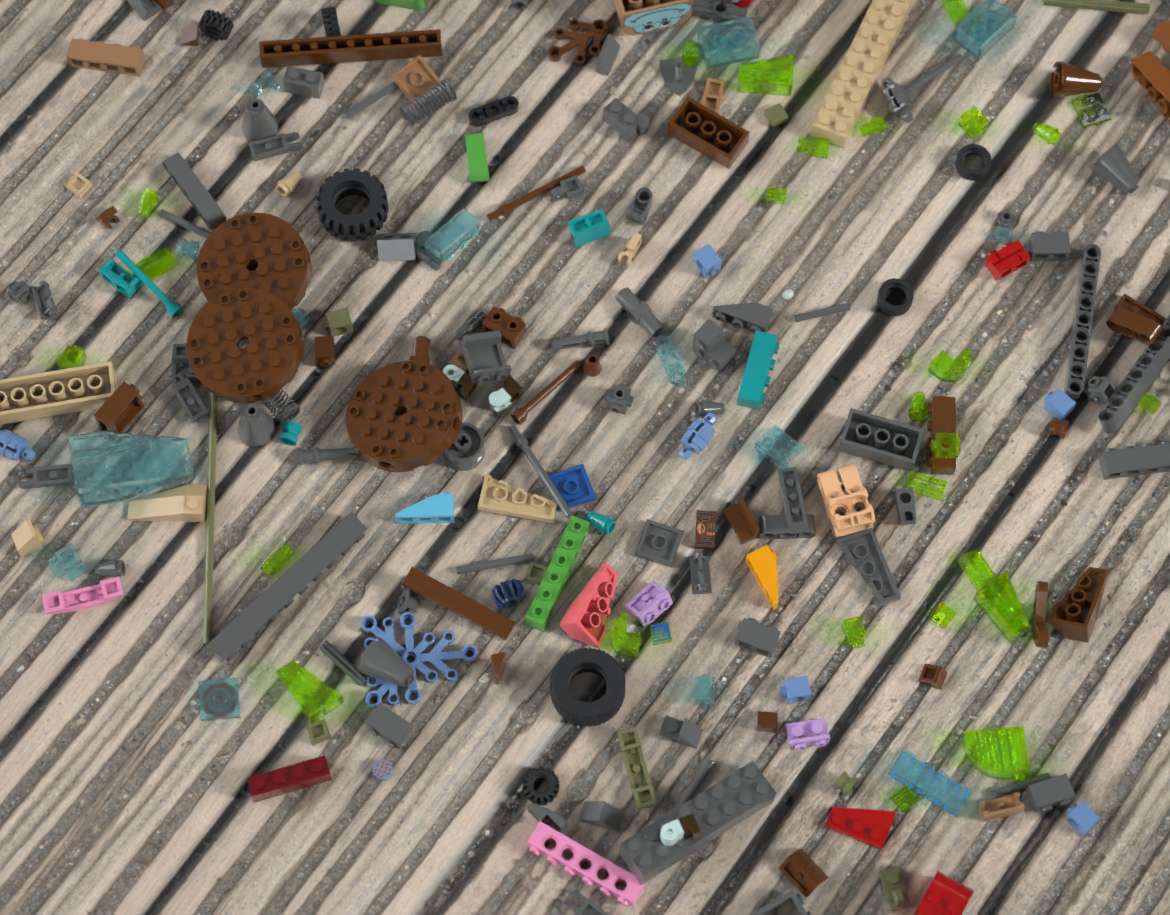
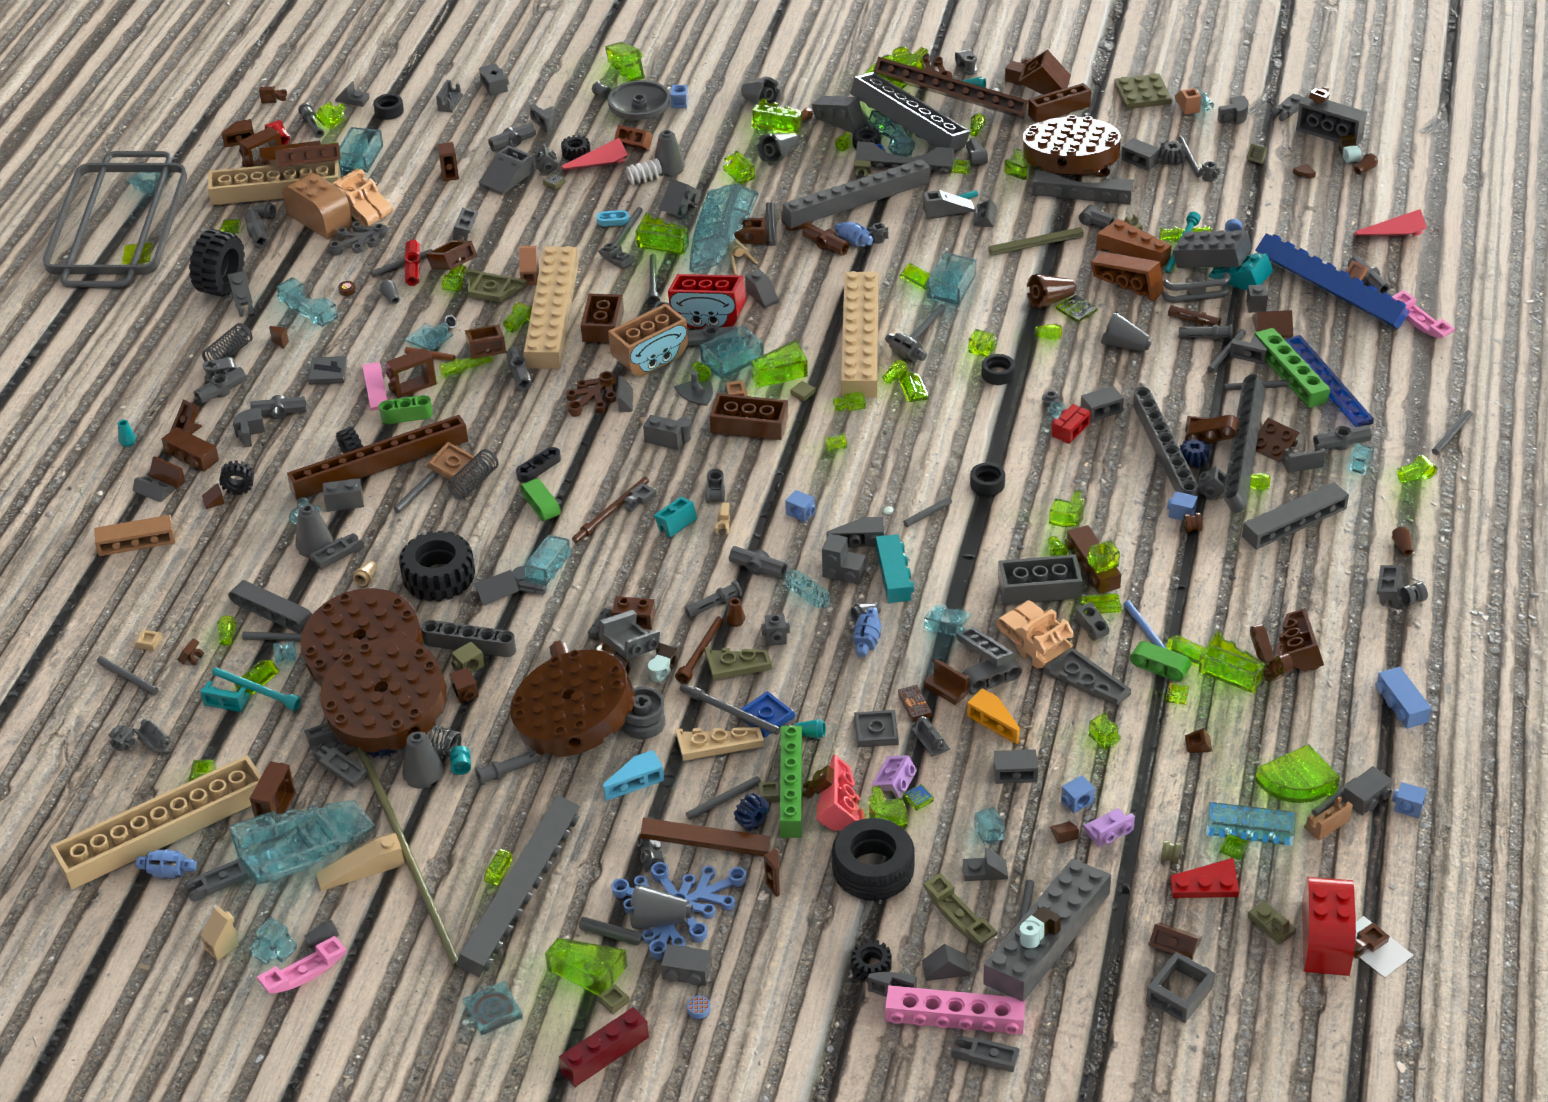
camera: 20 degrees left, 25 degrees down
none -> dark grey bar [97,656,159,695]
none -> dark grey beam [421,620,516,657]
none -> olive wing [704,647,772,680]
none -> reddish brown plate [802,765,834,799]
none -> clear neon green slope [899,371,929,402]
none -> medium blue bar [1124,600,1167,649]
none -> bright green beam [1130,641,1192,682]
none -> dark blue gear [1180,438,1210,468]
none -> medium blue brick [1375,667,1432,729]

